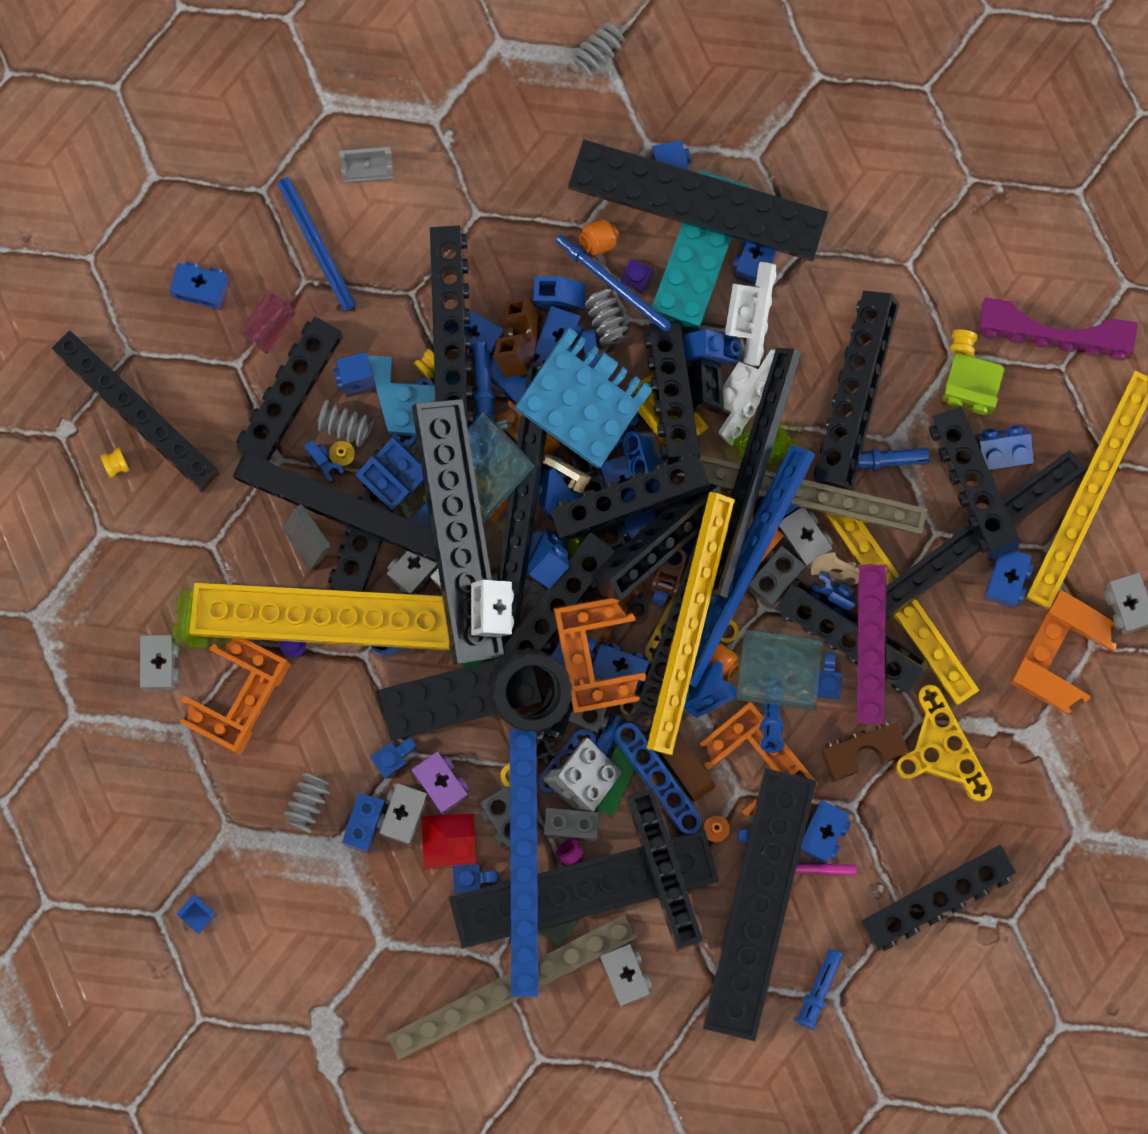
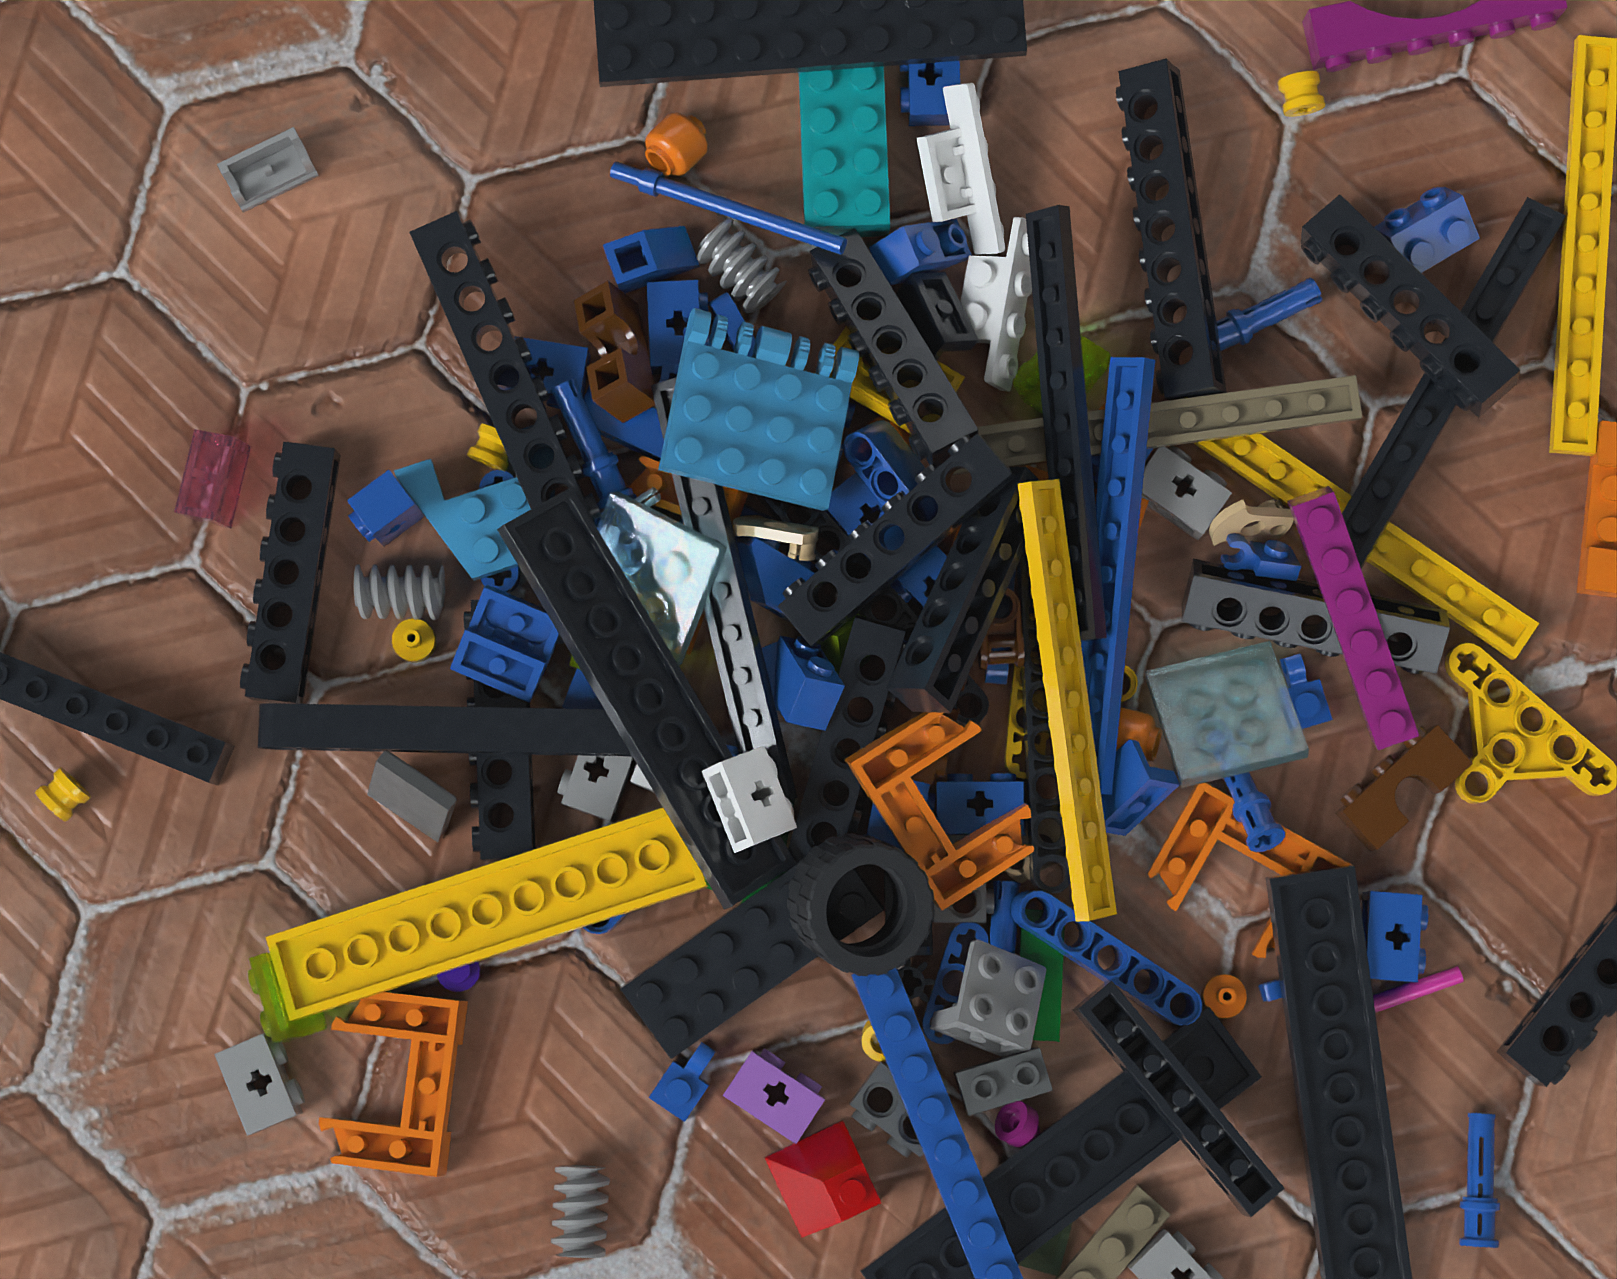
camera: 25 degrees left, 5 degrees up
blue brick [169,262,230,310] -> none
blue axle [277,177,356,311] -> none
blue plate [304,440,344,484] -> none
blue brick [342,792,386,854] -> none
light grey brick [377,783,428,846] -> none
blue plate [453,865,499,894] -> none
dark purple plate [620,259,654,294] -> none
reddish brown beam [658,731,716,802] -> none
dark grey brick [747,546,805,609] -> none
lime bracket [942,353,1004,415] -> none
blue brick [983,551,1034,609] -> none

